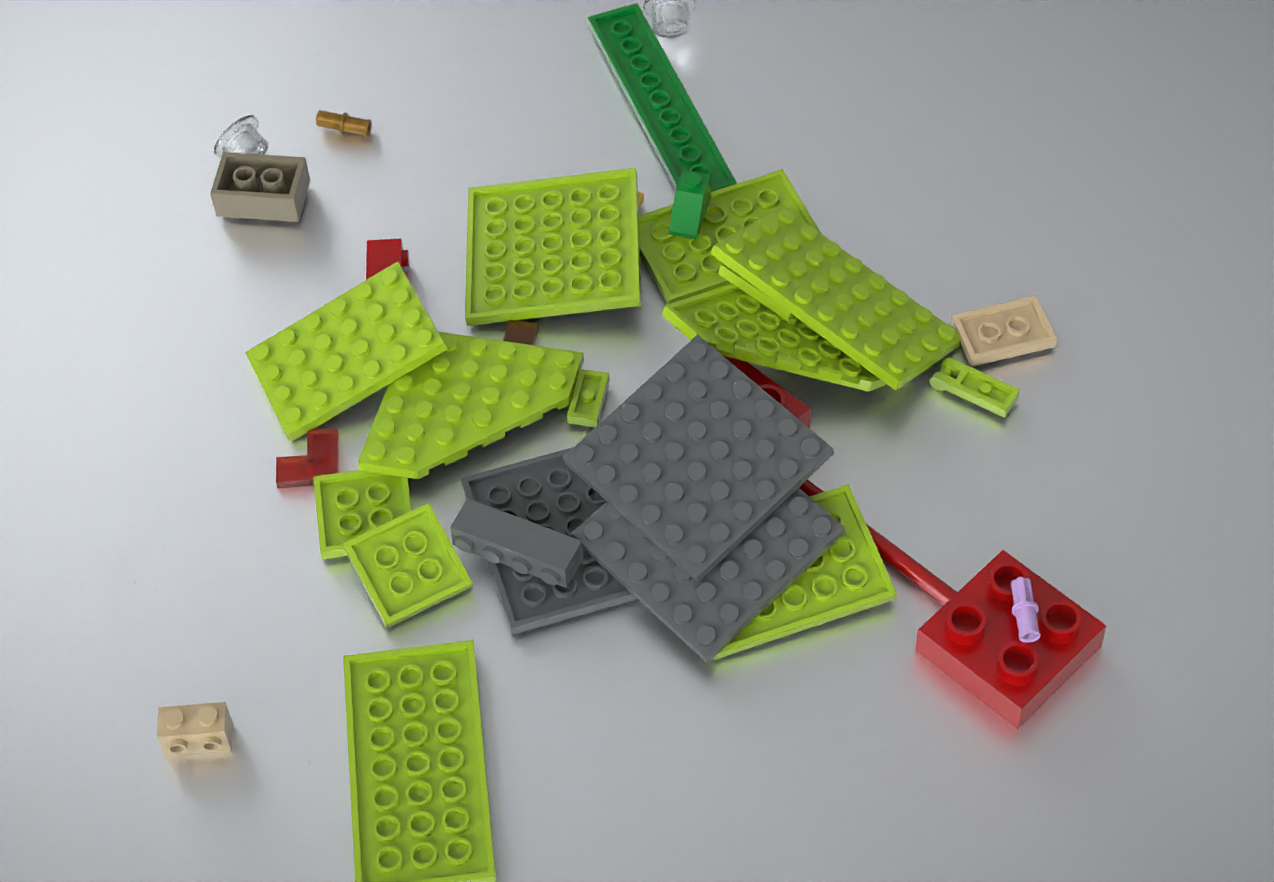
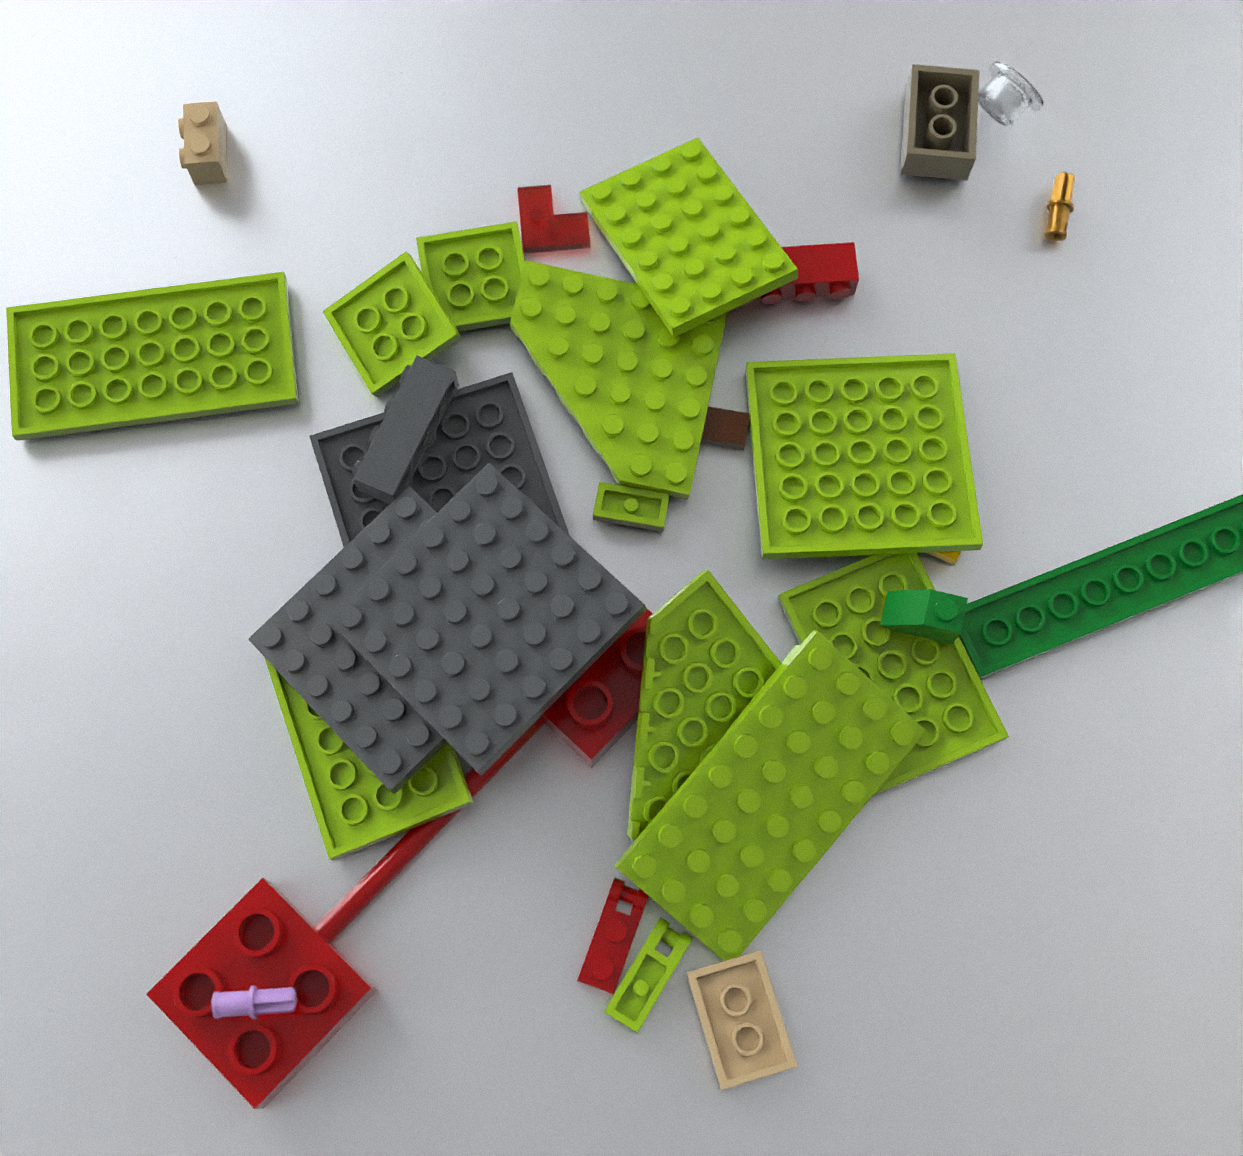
camera: 85 degrees right, 20 degrees up
none -> red plate [577,878,649,995]

